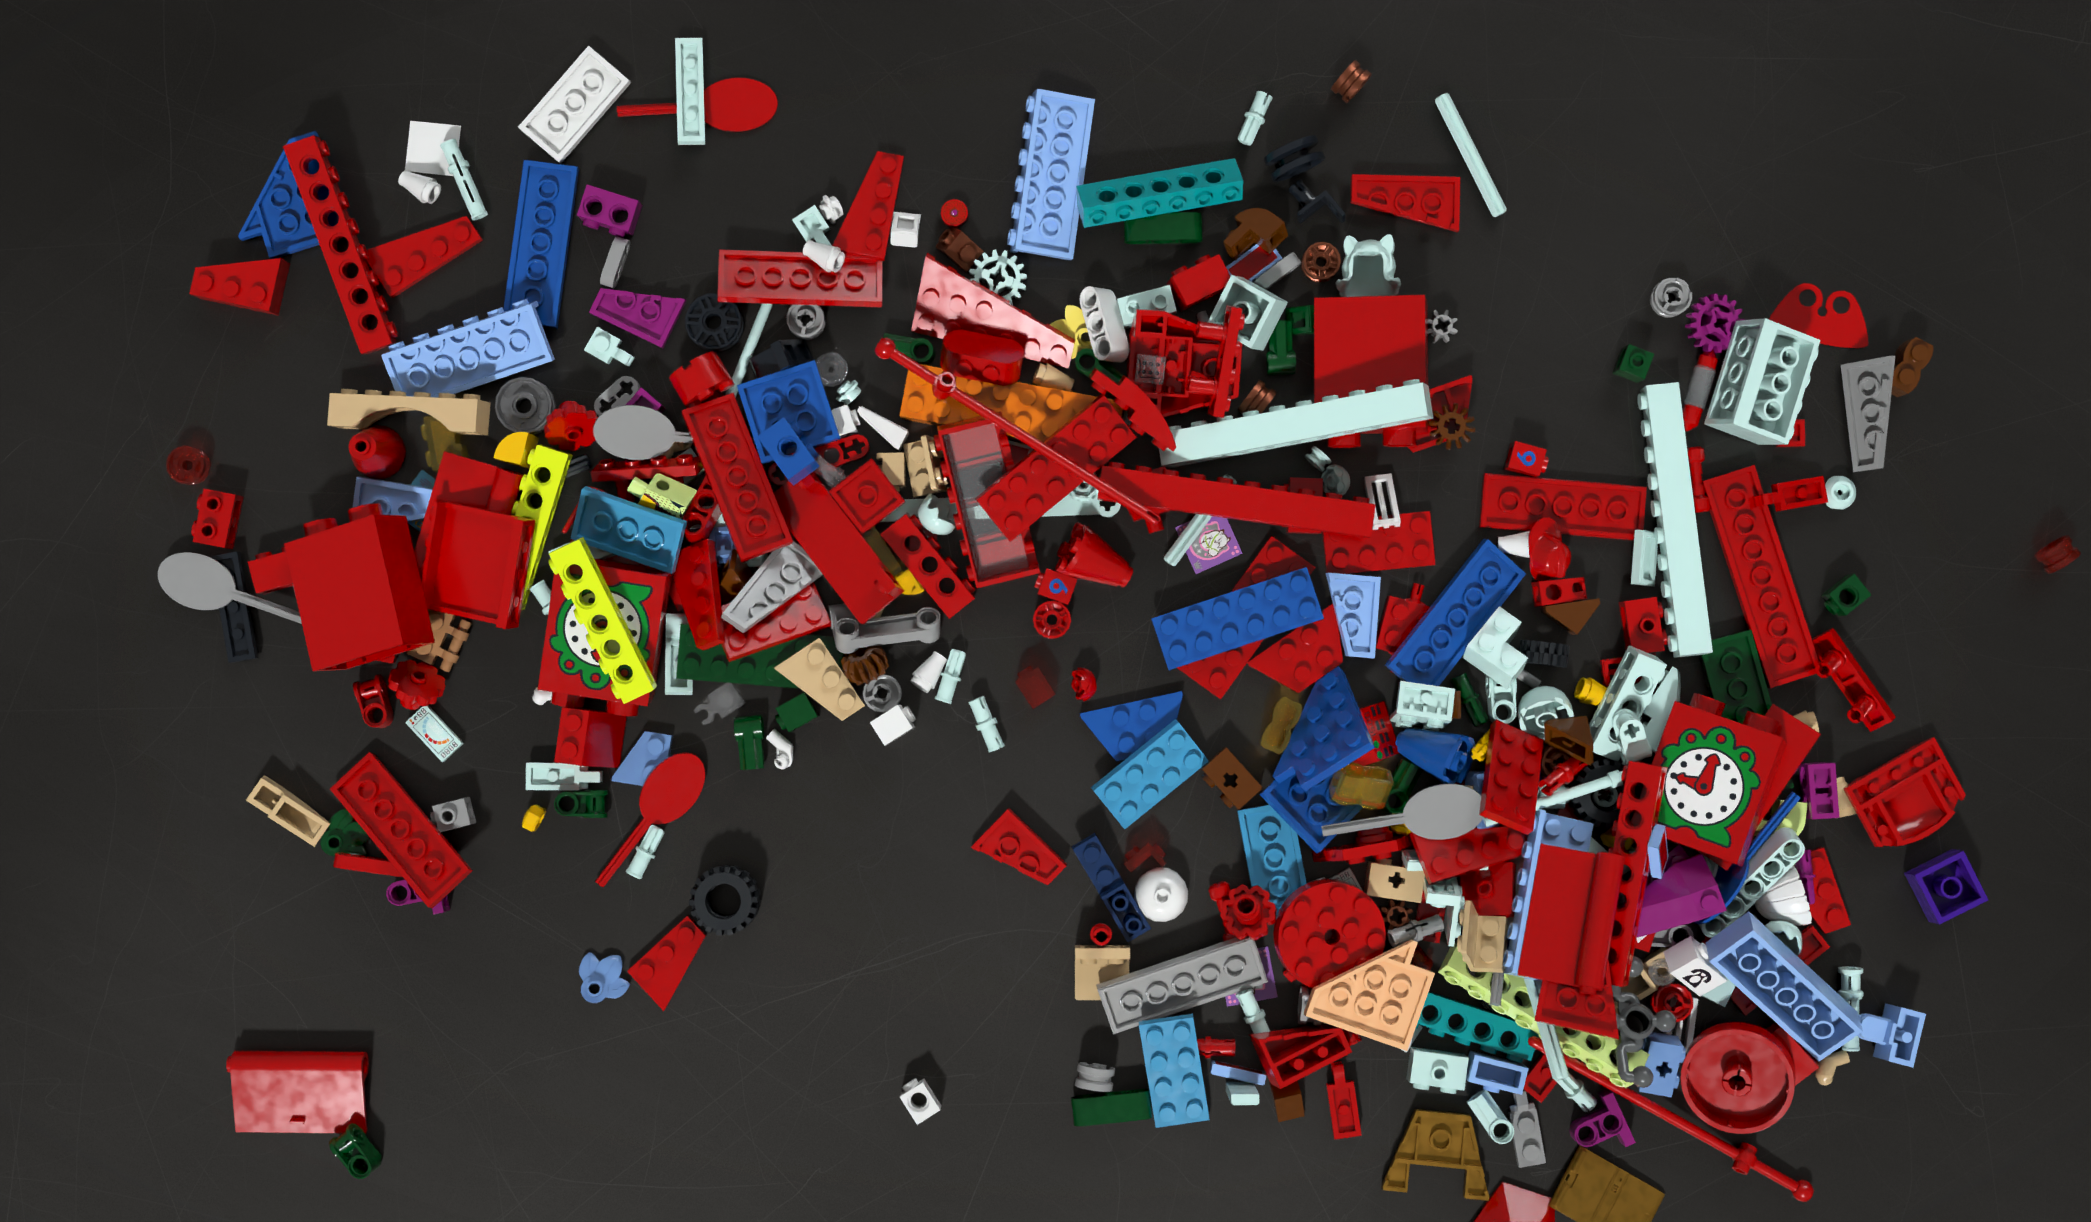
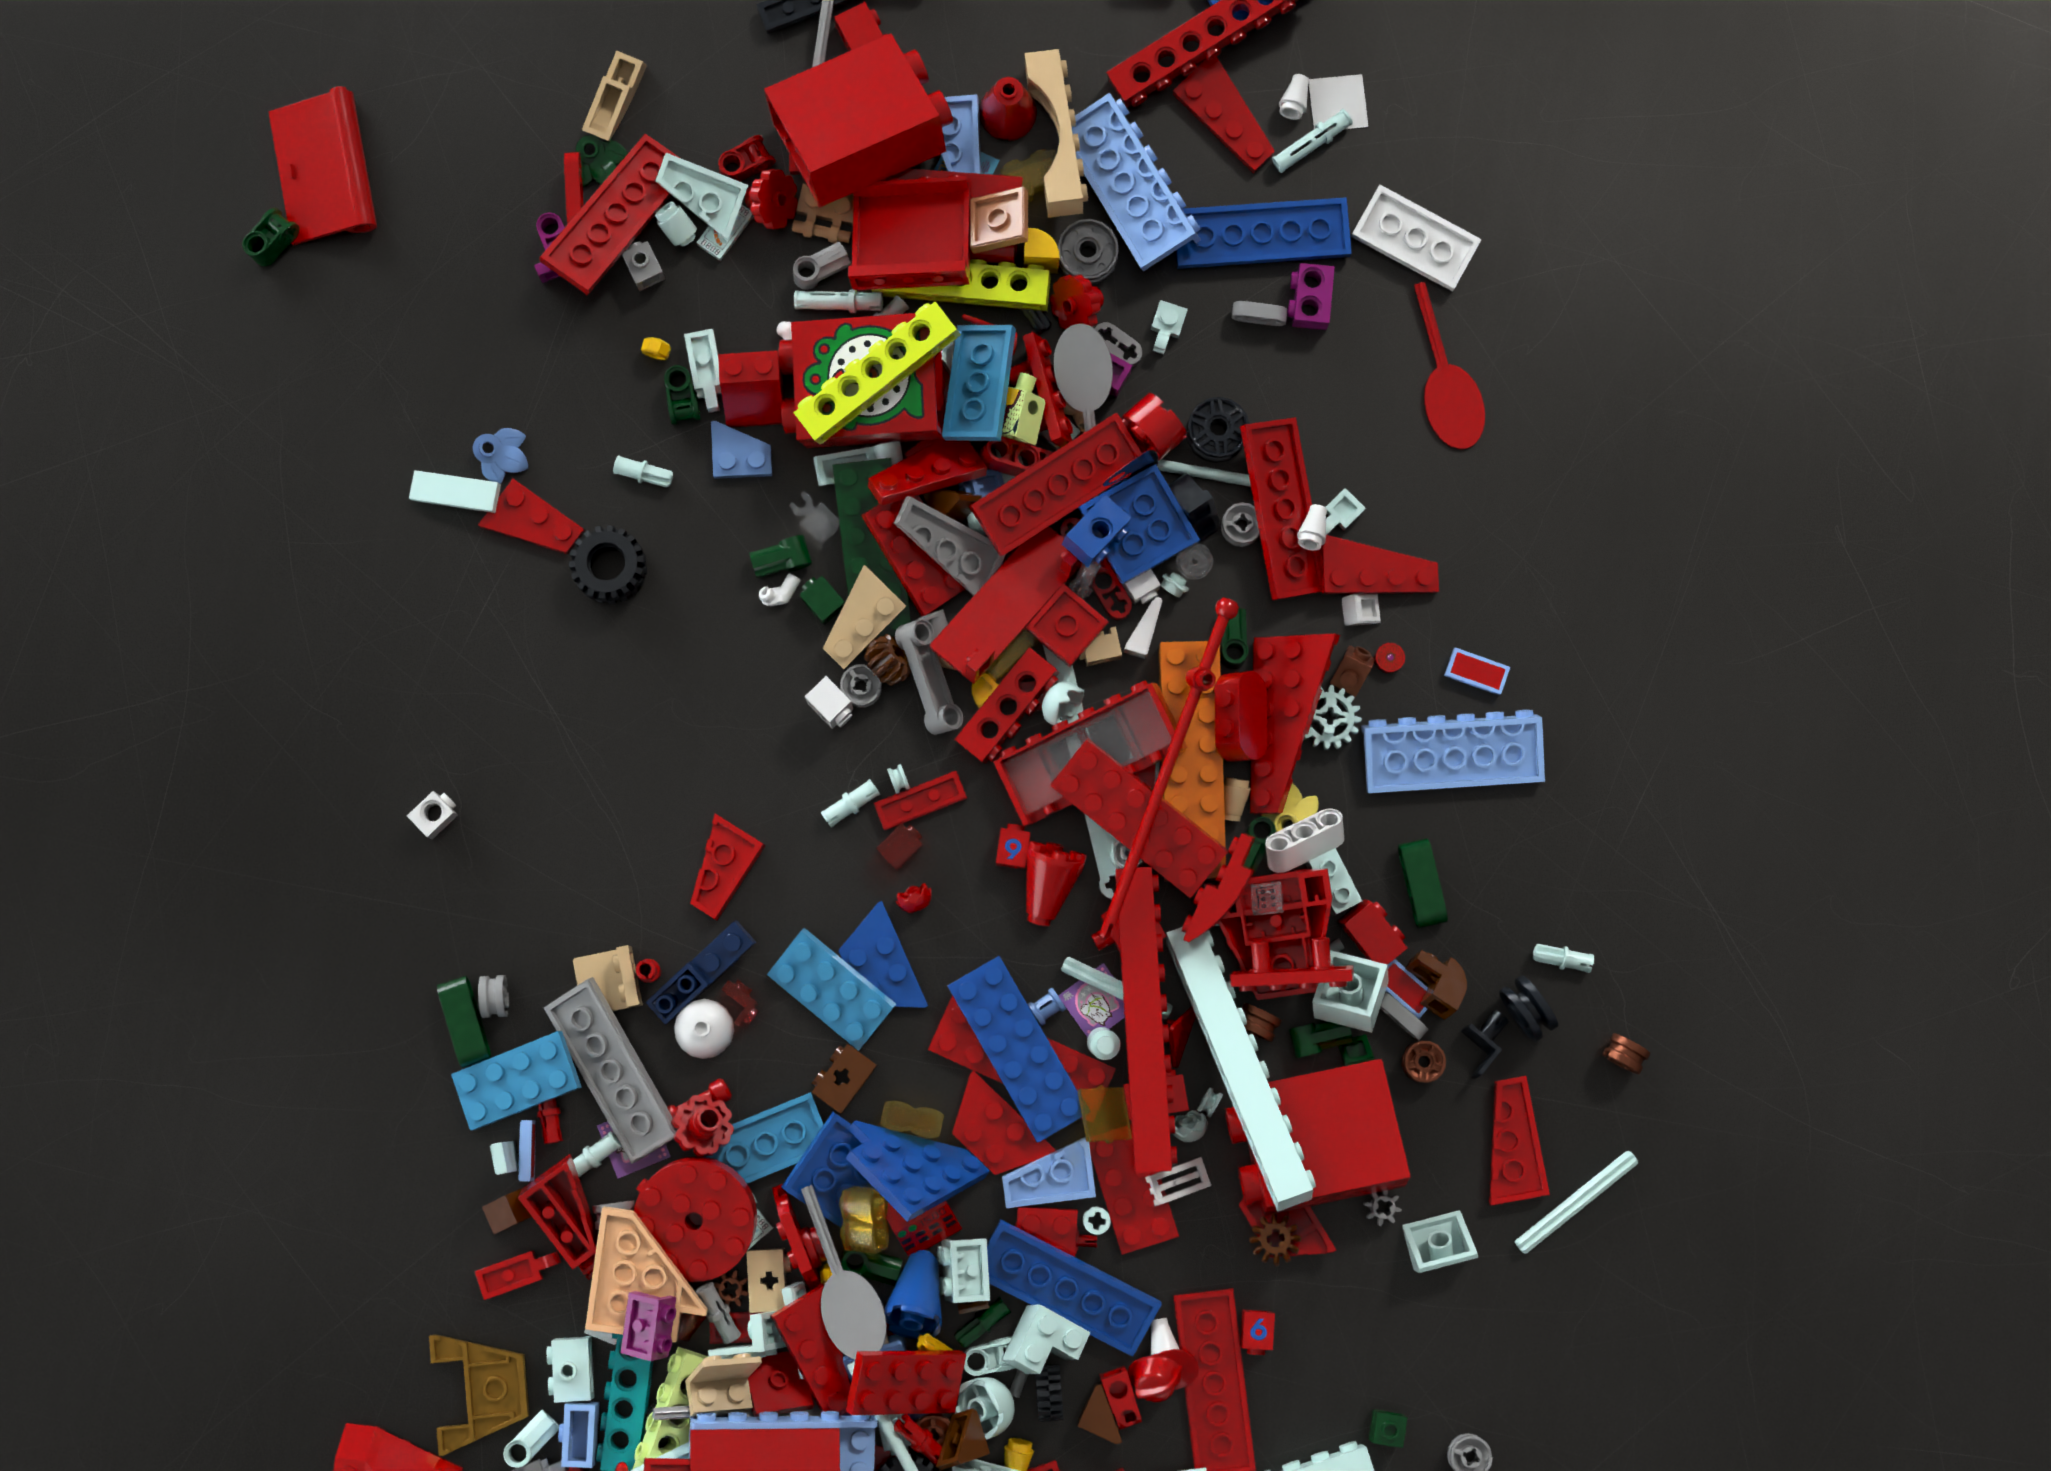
camera: 65 degrees right, 5 degrees down
magenta wing [589,288,687,349] -> none
red piece [595,753,705,887] -> none
light aqua plate [675,38,705,145] -> none
white plate [819,195,843,224] -> none
tan bracket [903,435,949,498] -> none
white cone [910,651,947,693] -> none
light aqua axle [935,649,966,704] -> none
red wheel [1033,601,1071,639] -> none
teal brick [1076,158,1243,228] -> none
light aqua hair [1335,234,1401,297] -> none
none -> light aqua tile [409,470,501,513]
none -> magenta bracket [621,1291,676,1361]
none -> light aqua wing [655,153,748,241]
none -> light aqua brick [655,202,697,247]
none -> light grey piece [793,242,851,290]
none -> light aqua pin [794,289,883,313]
none -> red tile [874,771,967,831]
none -> light aqua bush [887,764,910,794]
none -> nougat tile [970,187,1028,254]
none -> medium blue bush [1028,988,1066,1026]
none -> clear yellow piece [1078,1085,1132,1144]
none -> light aqua bush [1083,1206,1111,1235]
none -> light aqua brick [1087,1027,1120,1060]
none -> black piece [1103,449,1158,492]
none -> red piece [1167,1006,1196,1068]
none -> light aqua slope [1402,1210,1478,1273]
none -> red tile [1444,647,1510,696]

